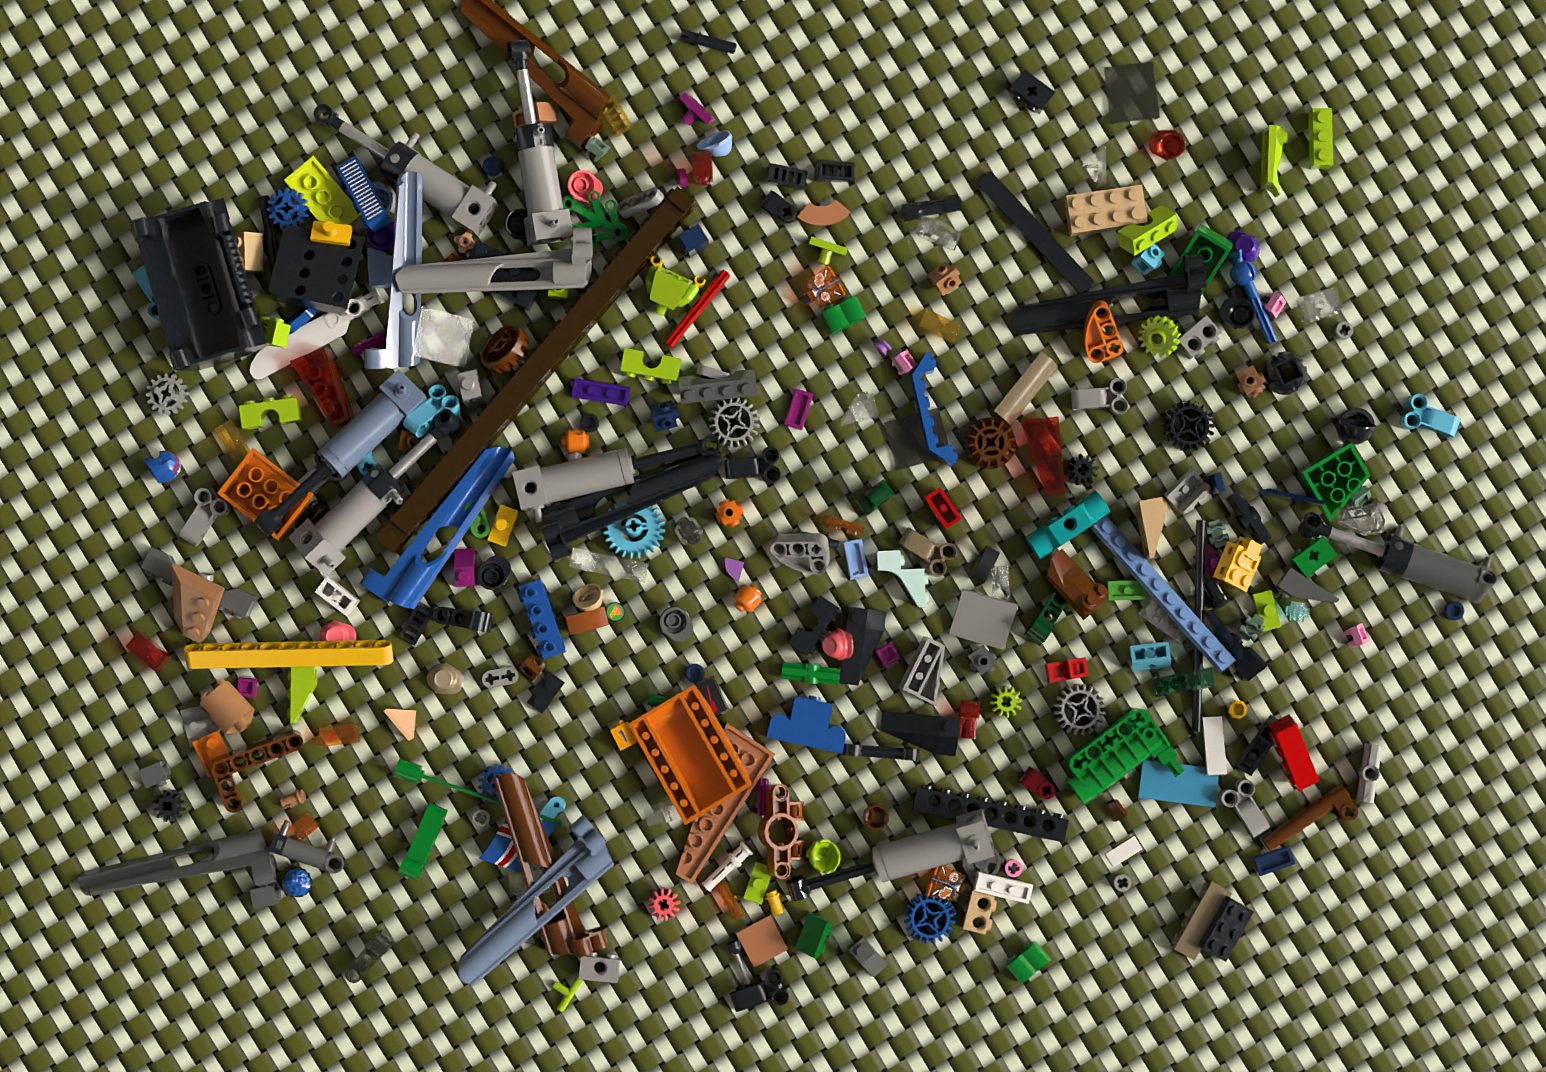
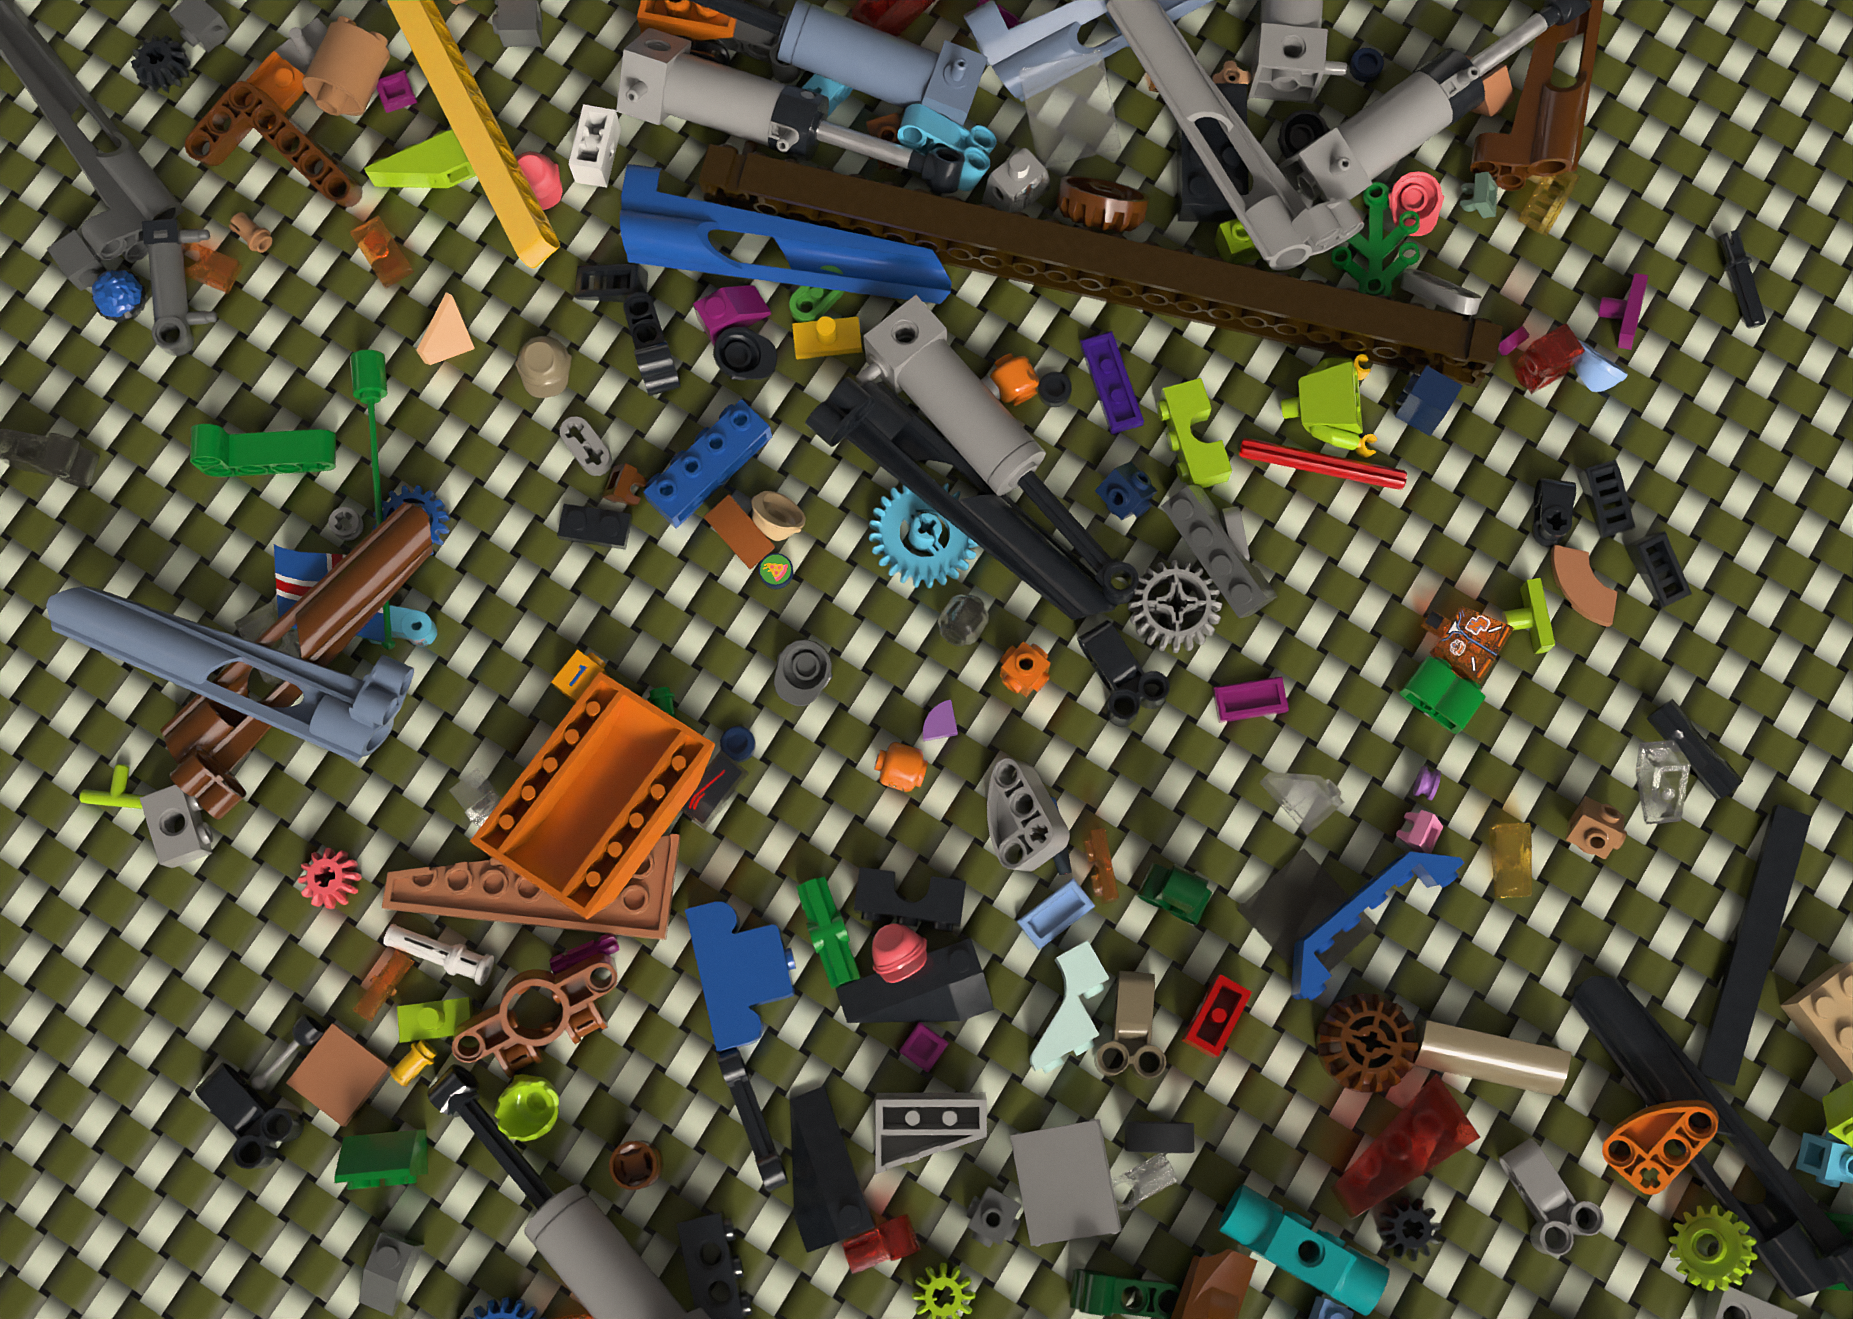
camera: 65 degrees right, 10 degrees down
clear slope [569,548,649,583] -> none

